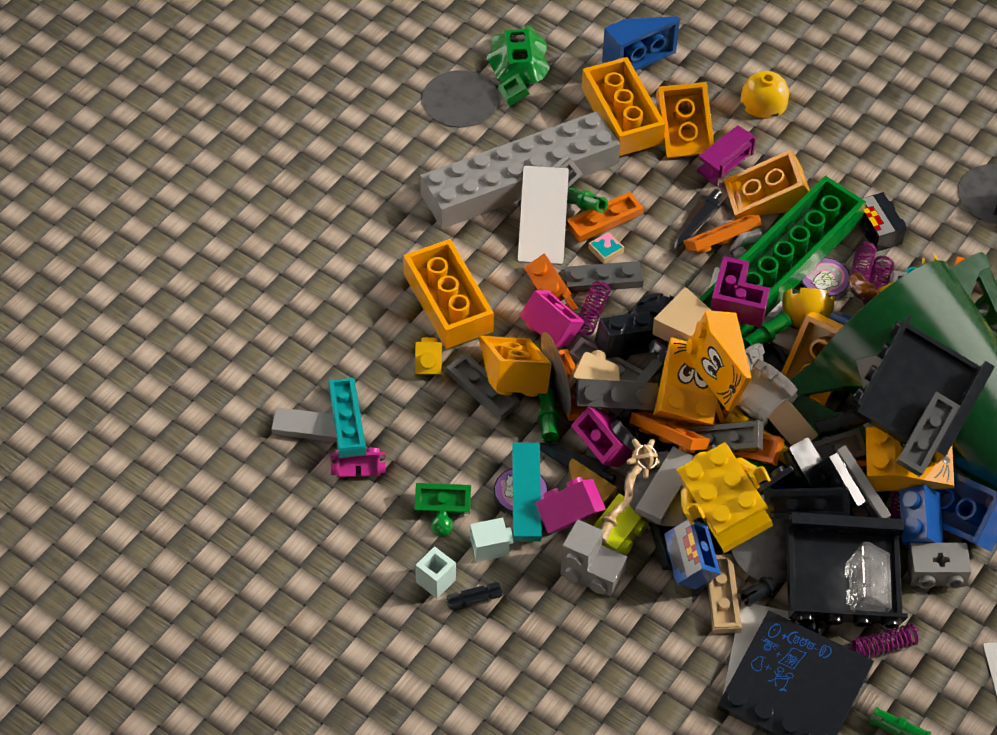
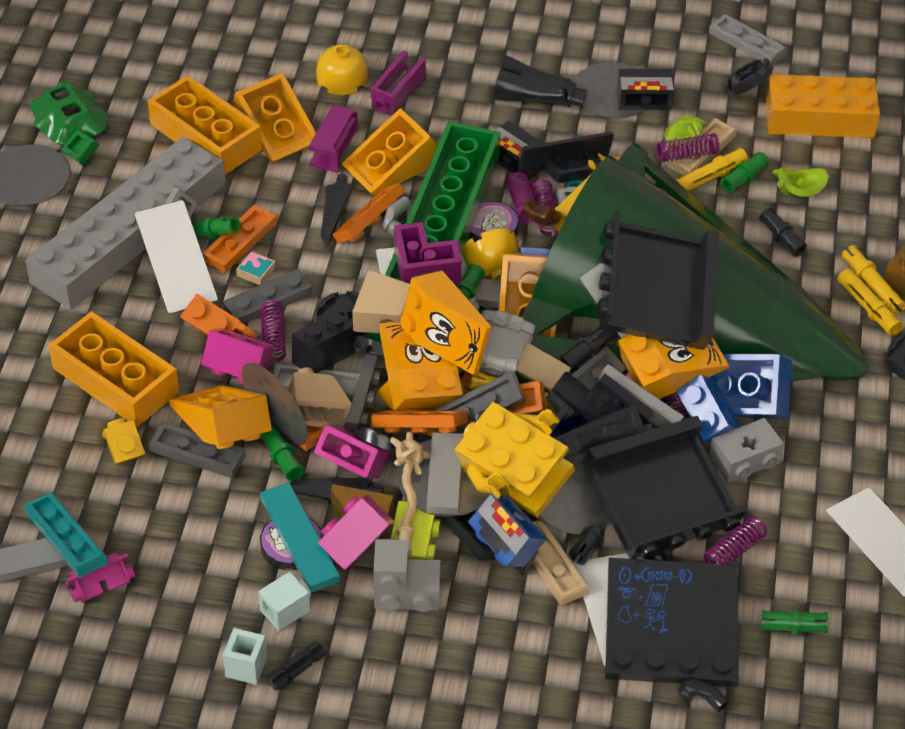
camera: 25 degrees left, 5 degrees down
green plate [415,483,471,537] -> none
dark grey plate [575,378,658,410] -> none
blue slope [602,16,680,71] -> none
clear slope [845,542,892,612] -> none
dark grey plate [895,392,960,477] -> none
none -> magenta window [371,50,426,116]
none -> black piece [493,55,587,108]
none -> black bracket [518,131,614,183]

